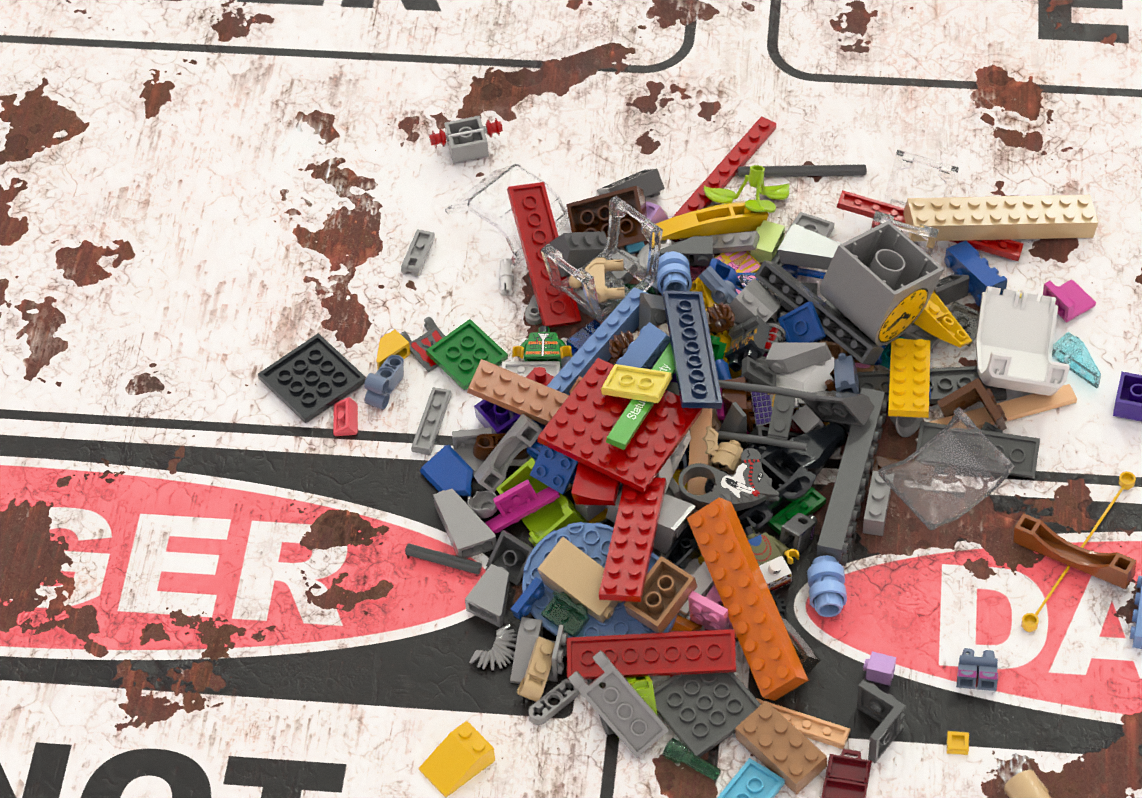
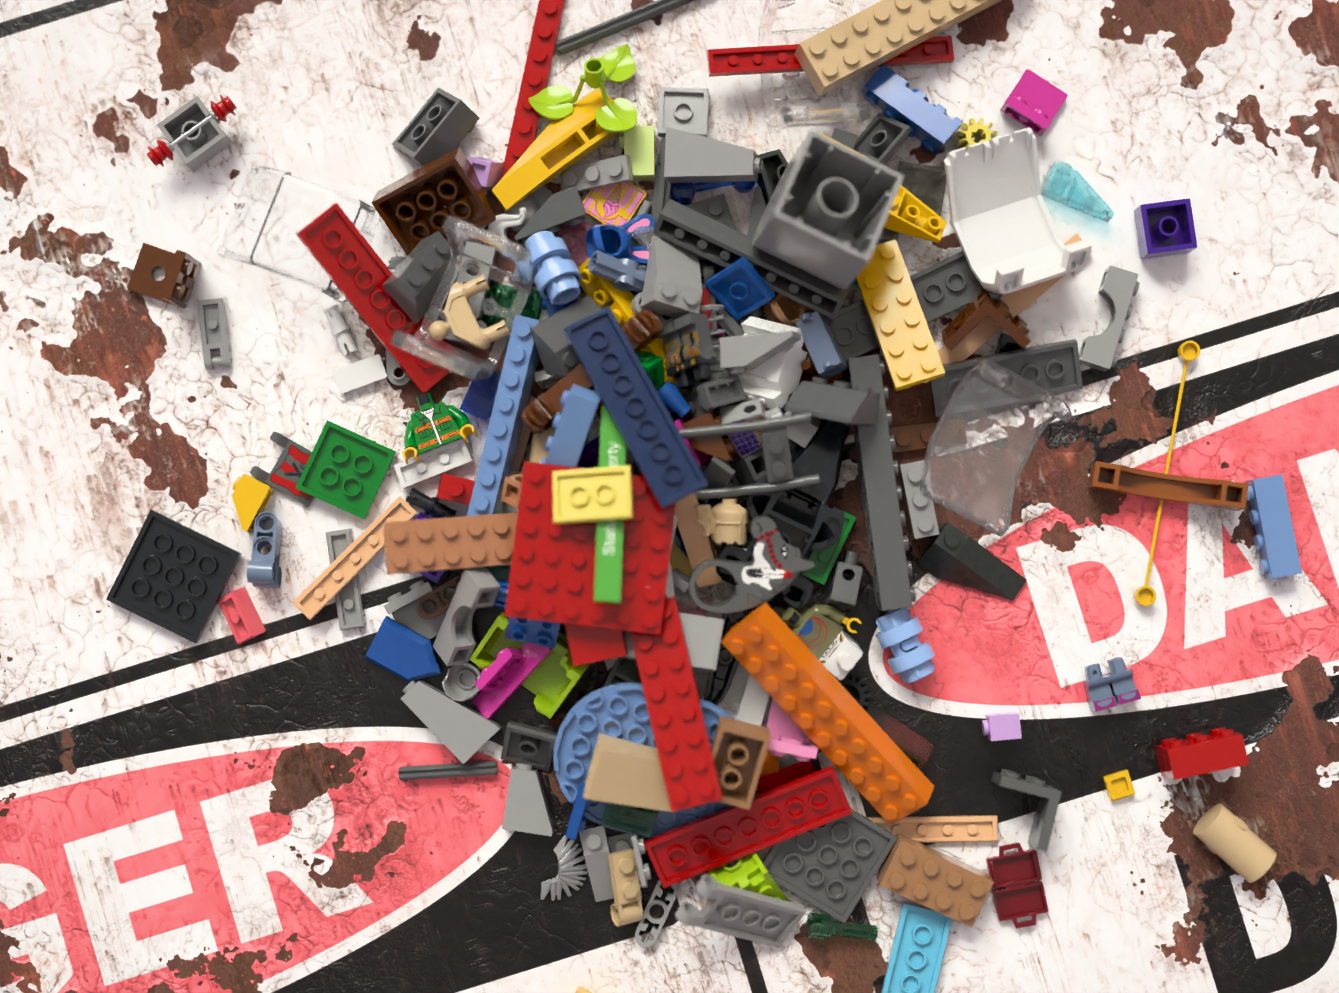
camera: 20 degrees left, 35 degrees up
none -> reddish brown bracket [127,243,201,309]
none -> light nougat tile [292,496,418,620]
none -> white tile [333,354,388,395]
none -> pearl dark grey wedge [916,522,1027,600]
none -> light grey arch [1079,265,1140,372]
none -> red brick [1155,727,1249,780]

